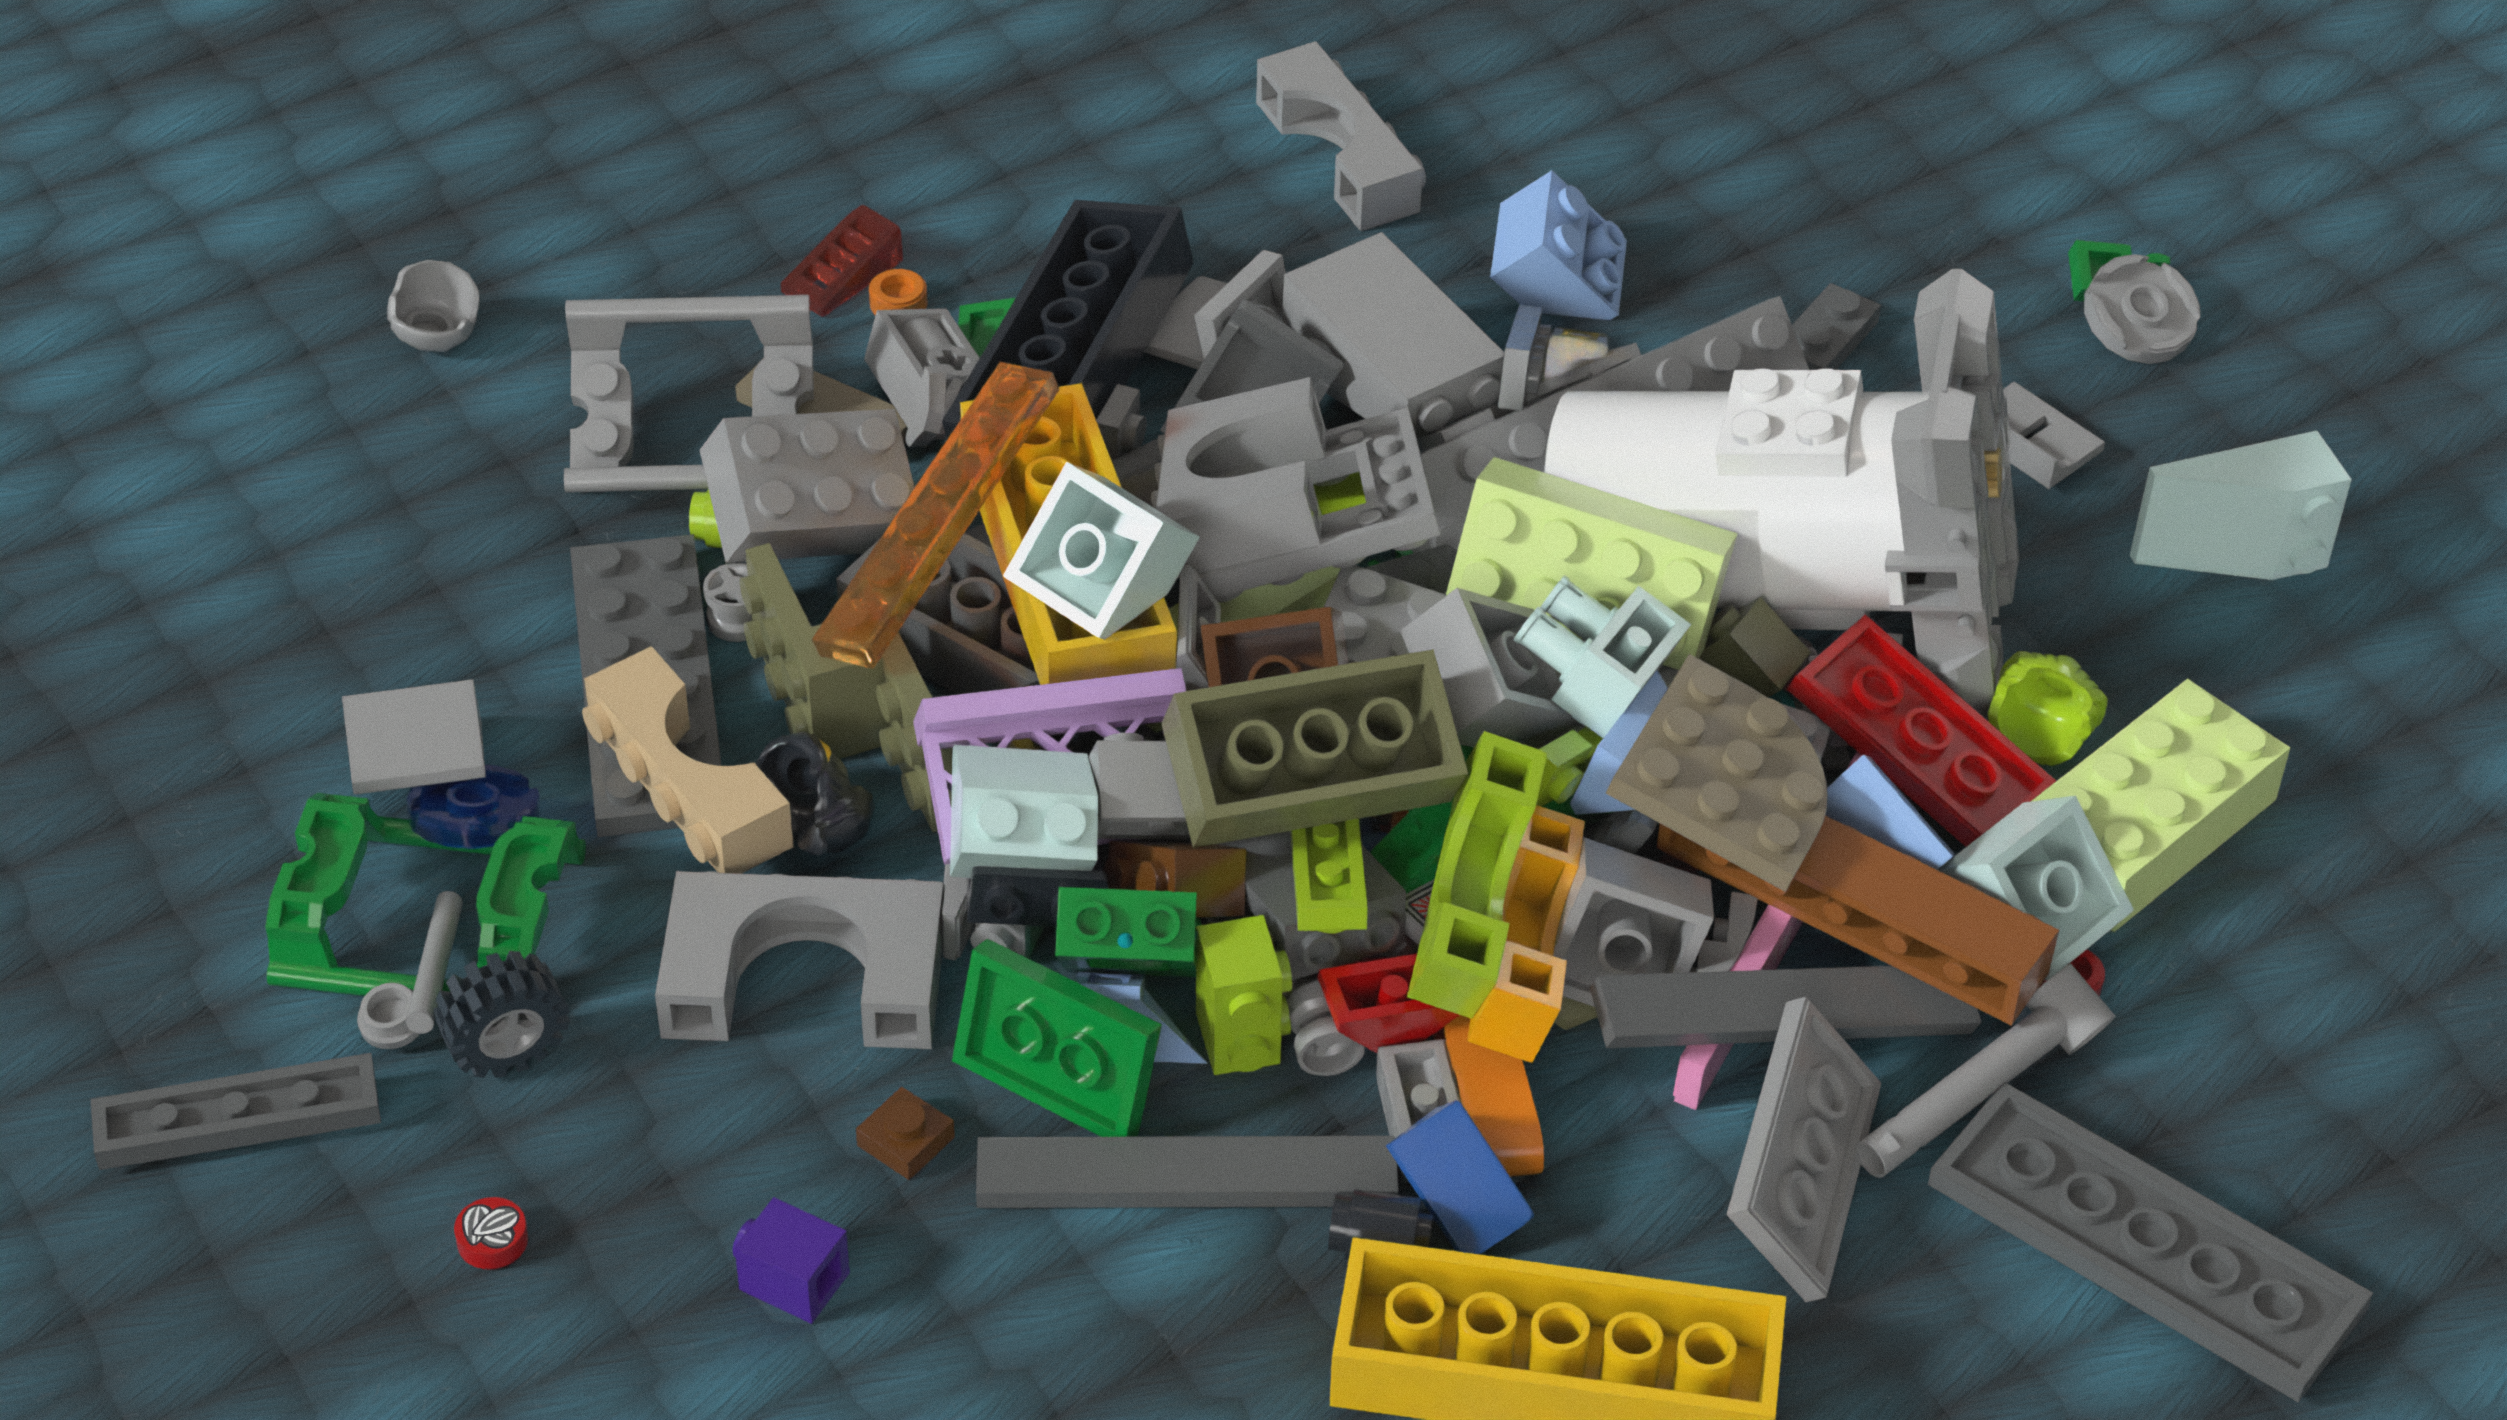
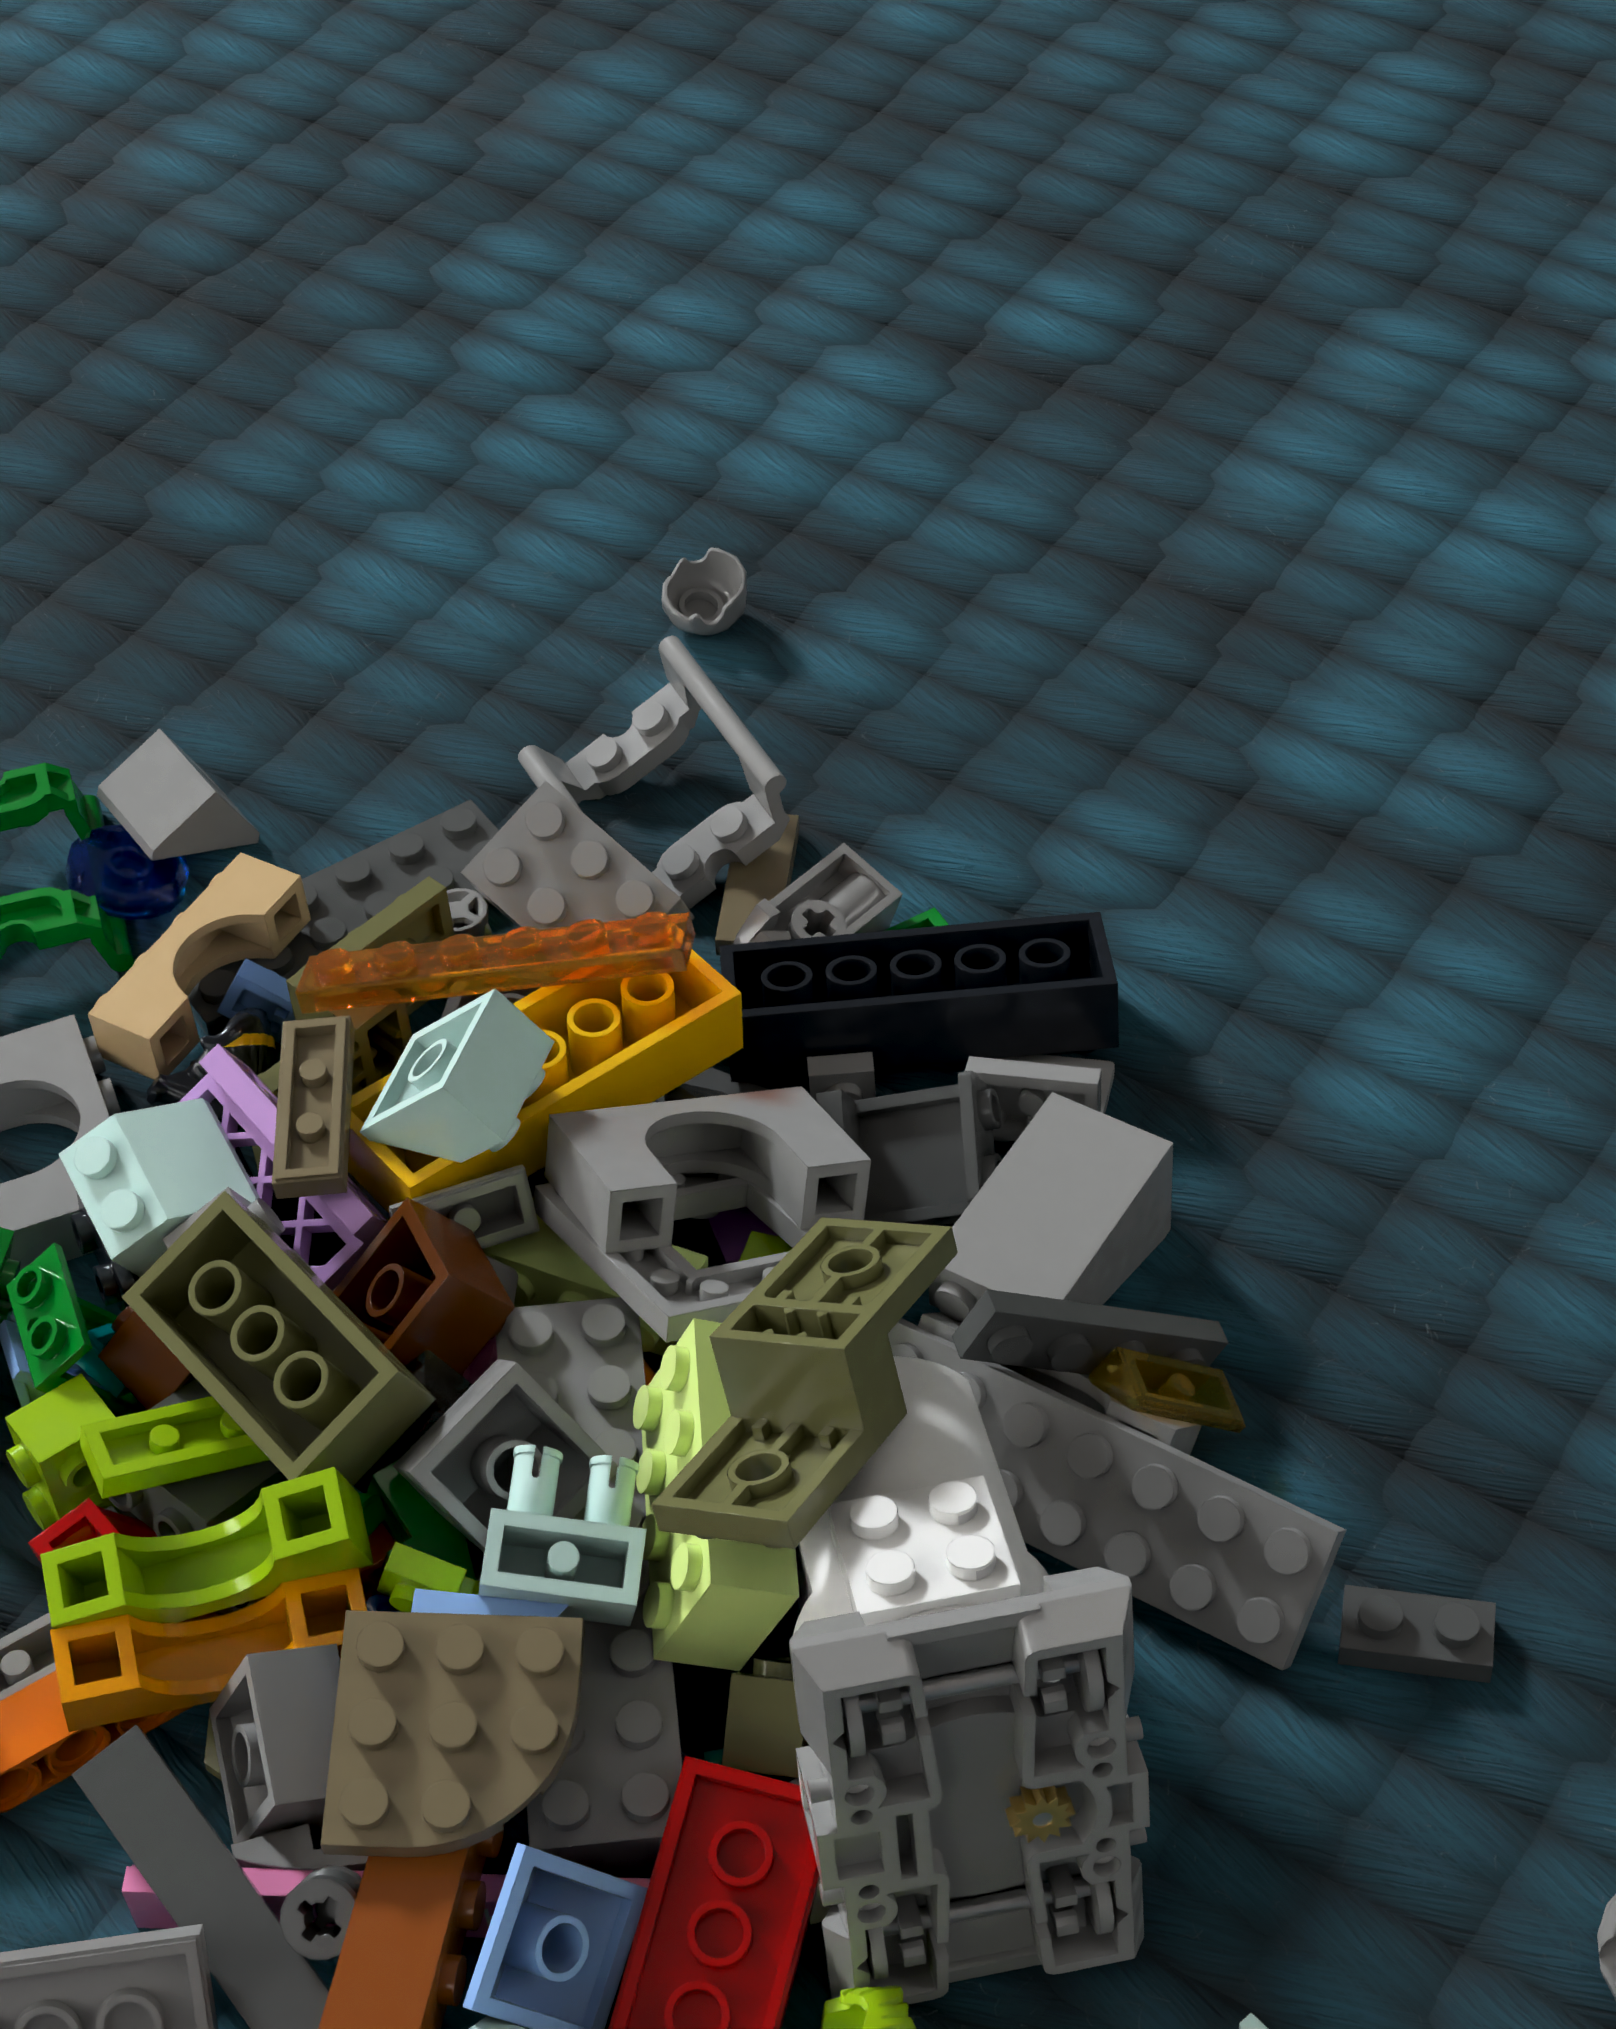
camera: 70 degrees right, 0 degrees up
clear red slope [780,205,903,317] -> none
orange tile [869,269,928,315] -> none
light grey arch [1256,41,1426,231] -> none
light blue slope [1490,170,1627,320] -> none
light grey piece [2003,382,2105,489] -> none
none -> medium blue bracket [217,958,295,1044]
none -> dark tan tile [272,1015,355,1199]
none -> dark grey wheel [280,1865,362,1960]
none -> olive bracket [651,1217,958,1549]

